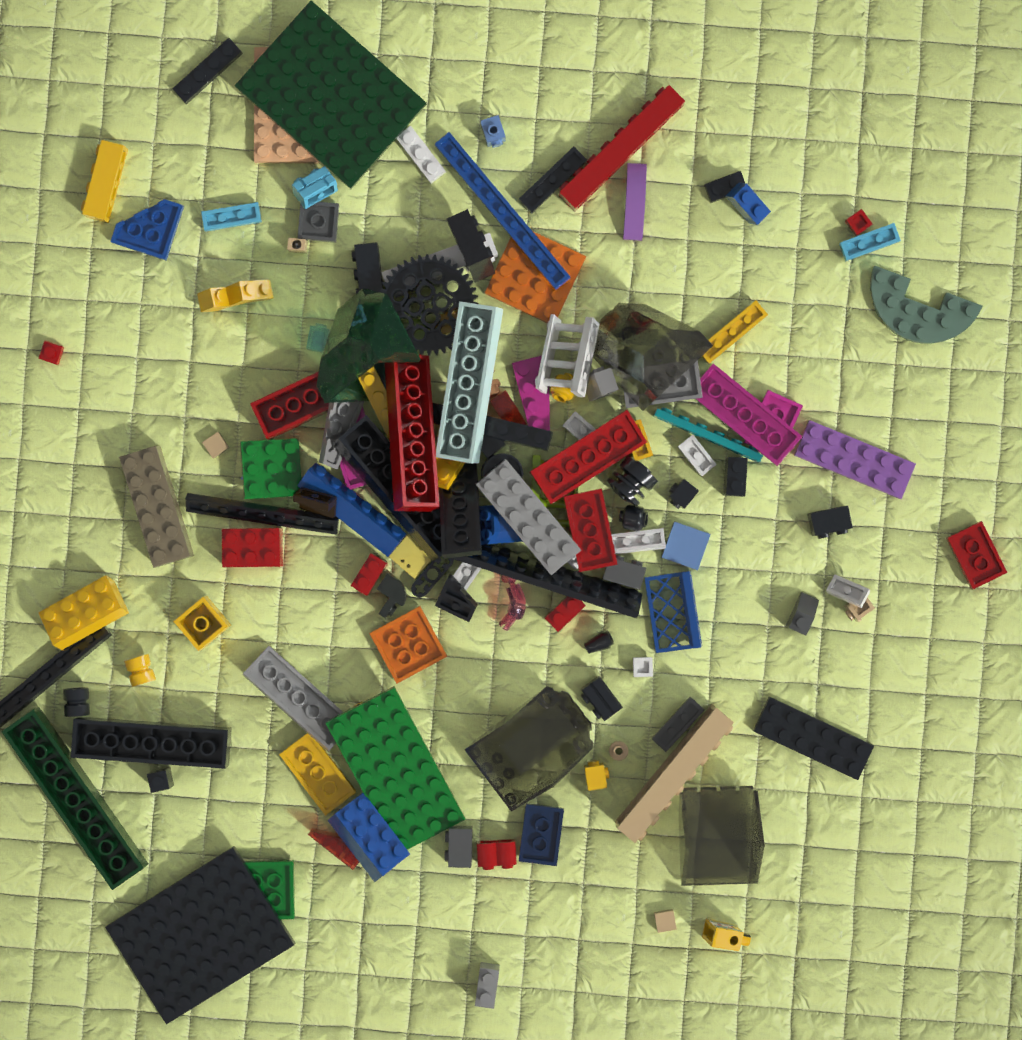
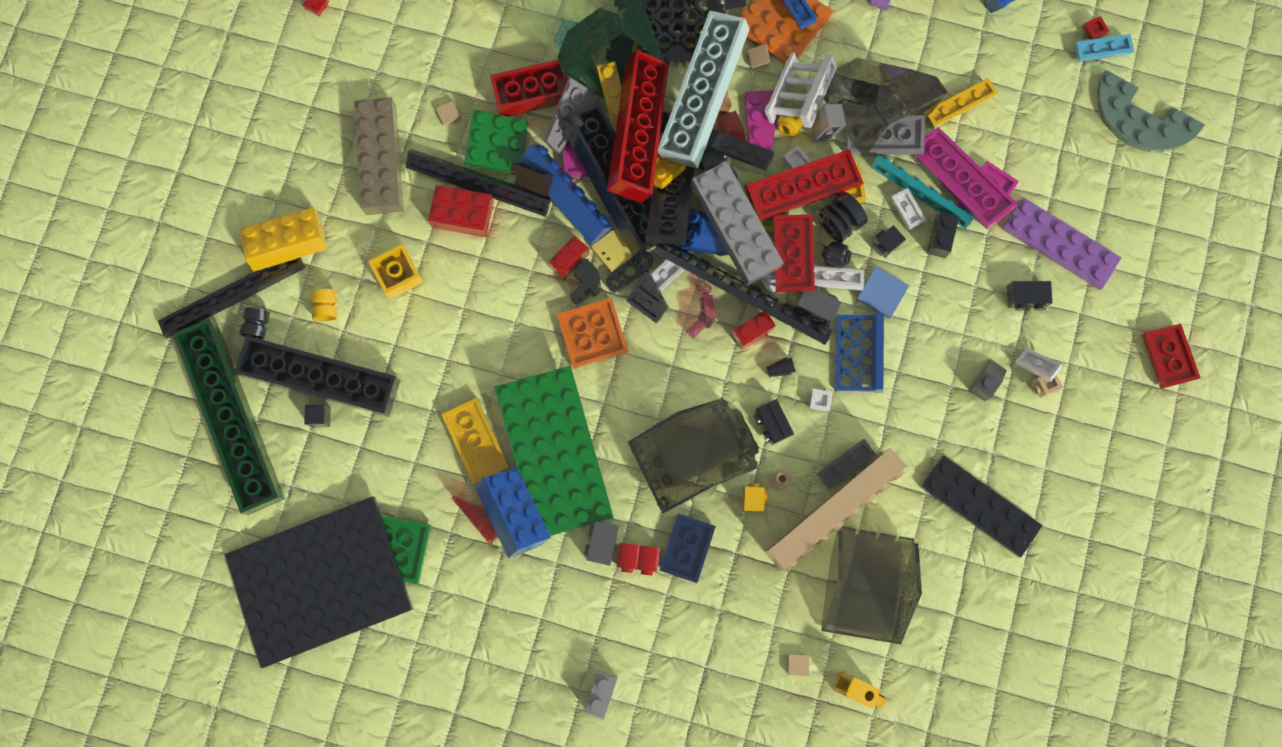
camera: 15 degrees right, 10 degrees down
light grey plate [242,646,343,752] -> none
none -> tan tile [748,44,770,69]

